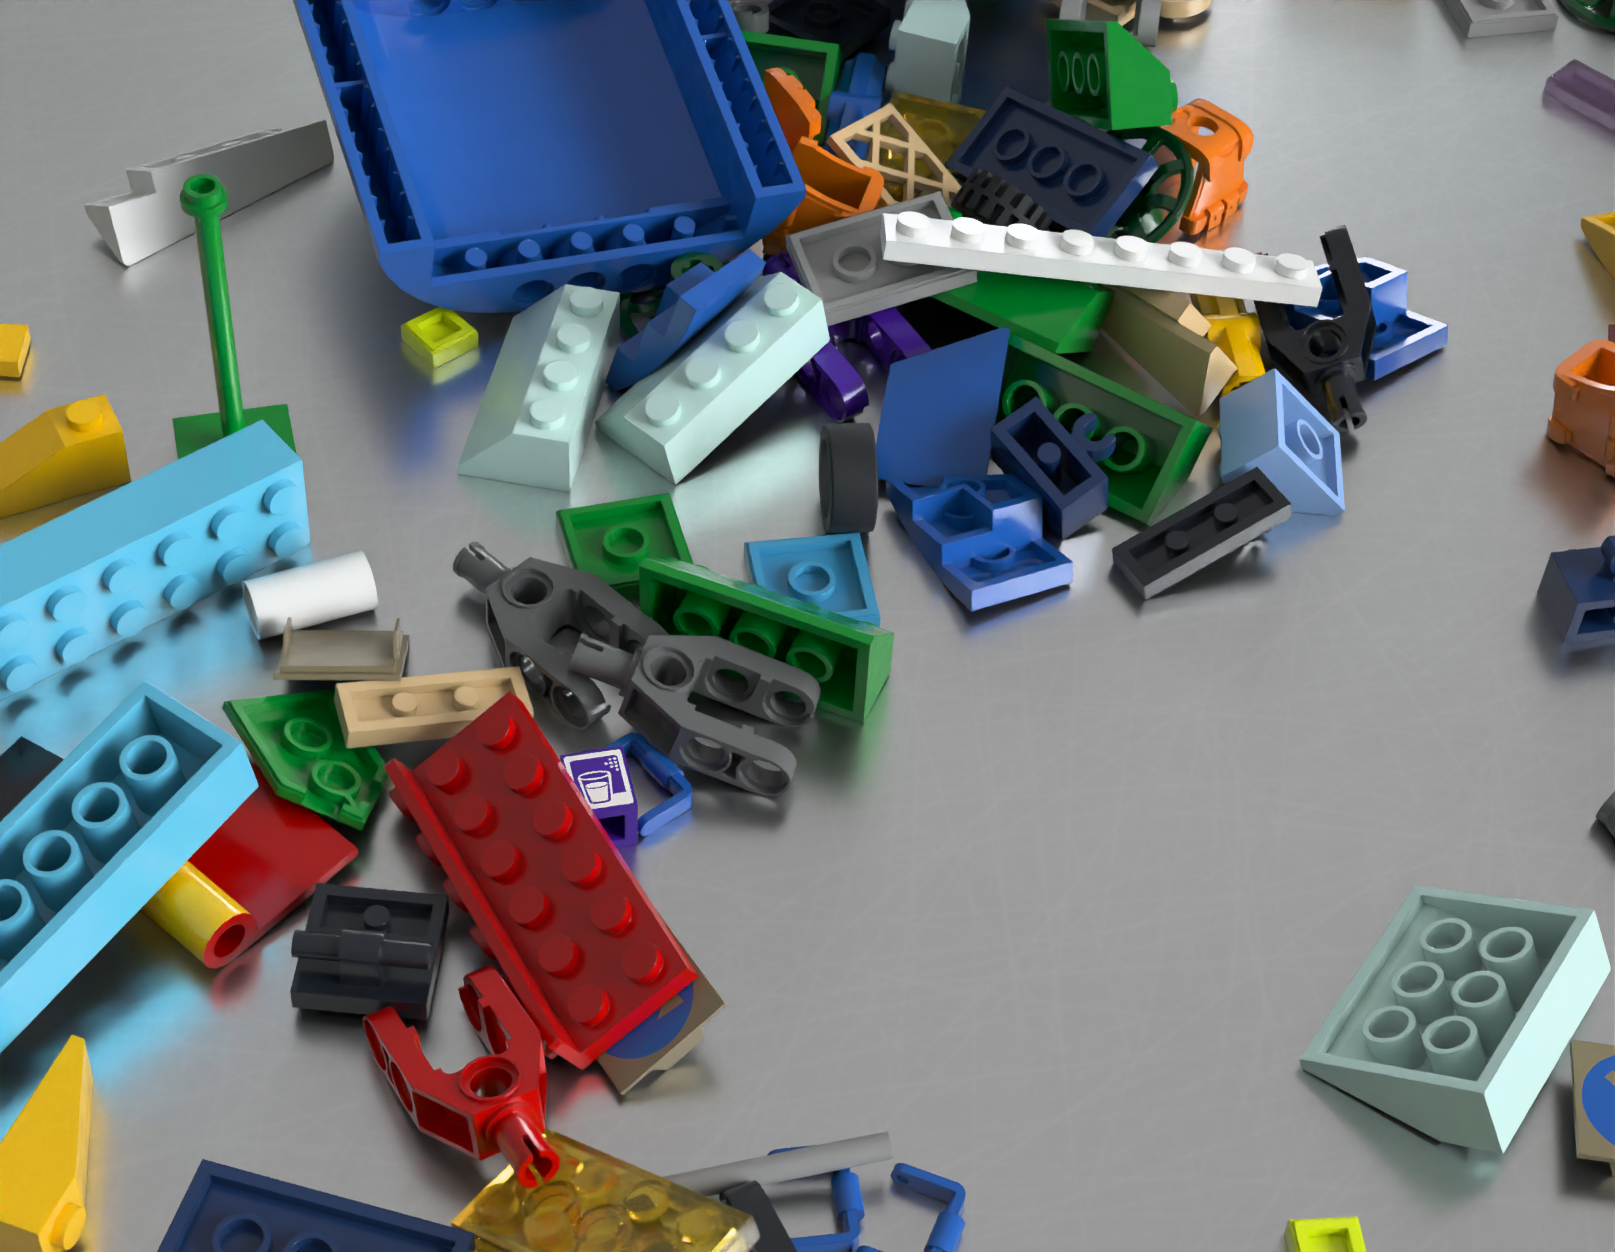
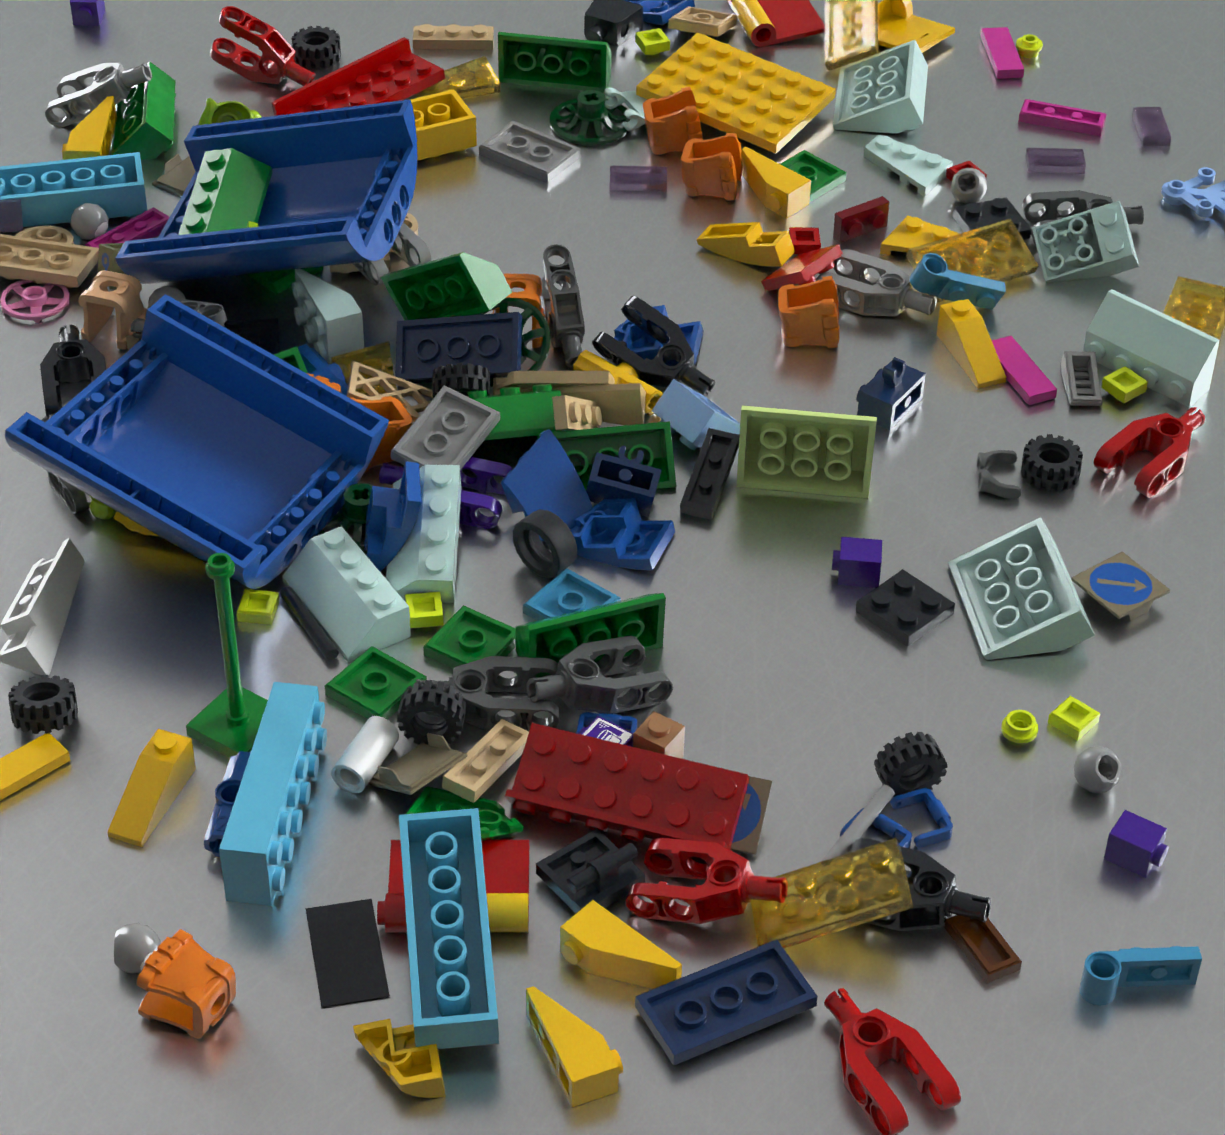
camera: 40 degrees left, 5 degrees down
white plate [880,211,1322,307] -> none
none -> black tyre [8,675,78,734]
none -> black bar [280,586,339,661]
none -> green tile [325,646,427,720]
none -> black tyre [397,680,466,745]
none -> neon yellow plate [405,591,444,628]
none -> dark grey piece [540,244,585,369]
none -> tan plate [552,395,602,431]
none -> yellow slope [560,900,682,989]
none -> medium nougat brick [633,711,685,758]
none -> yellowish green slope [736,406,877,498]
none -> dark purple brick [832,537,883,588]
none -> black plate [856,569,955,646]
none -> black tyre [874,732,948,797]
none -> neon yellow plate [1001,710,1038,743]

